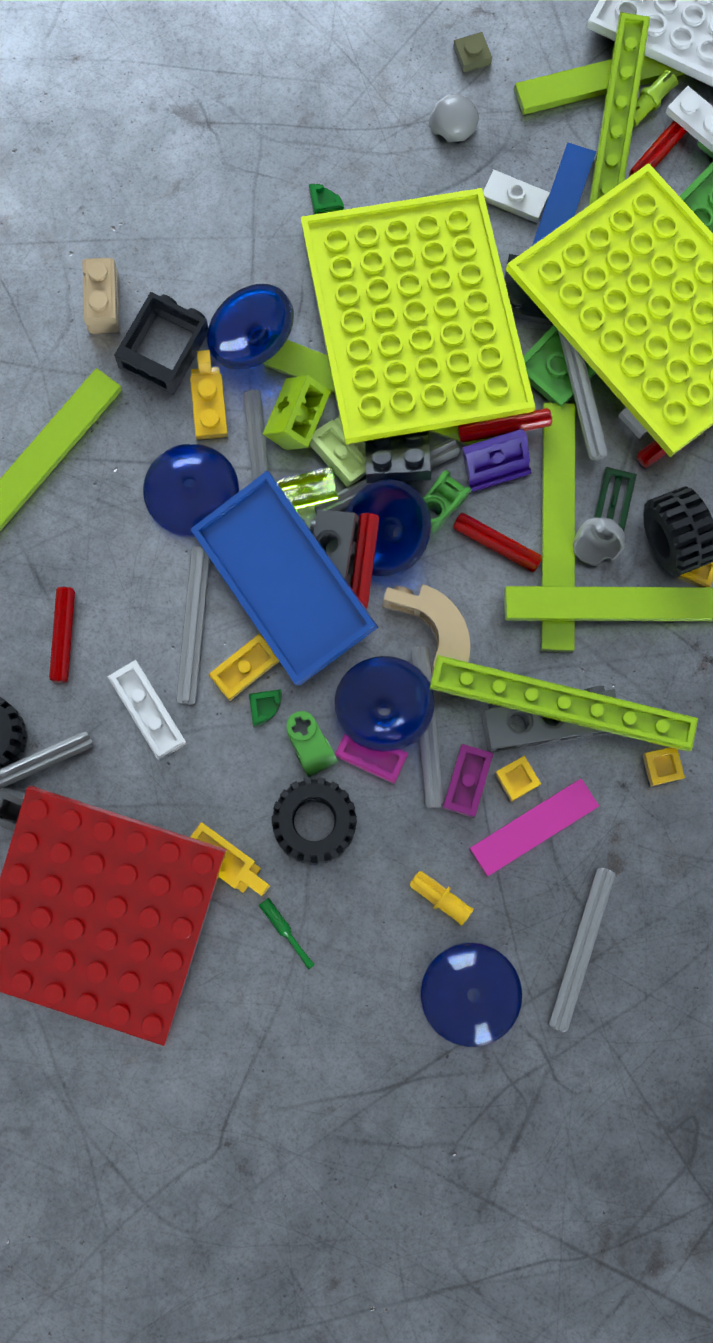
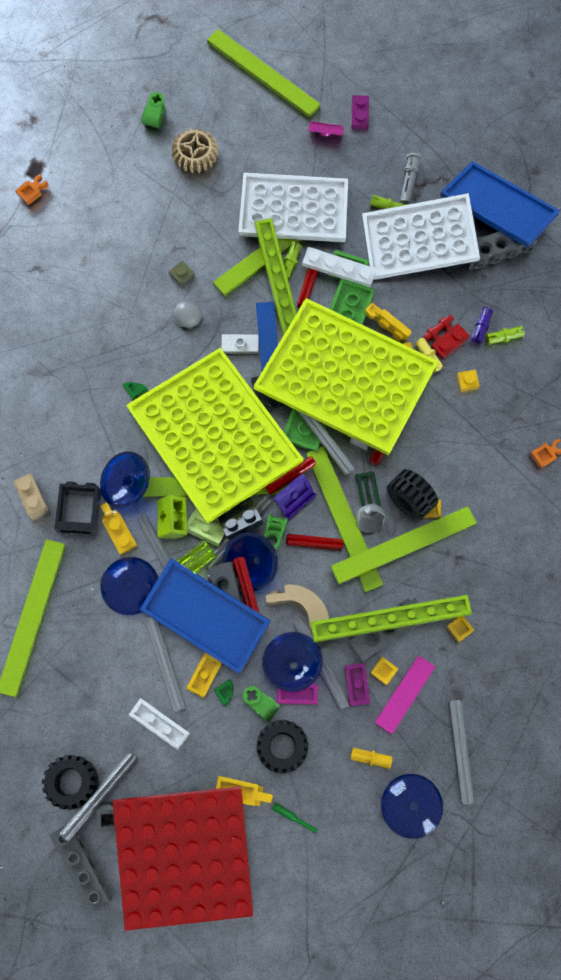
camera: 20 degrees left, 5 degrees down
red axle [49,586,75,683] -> none

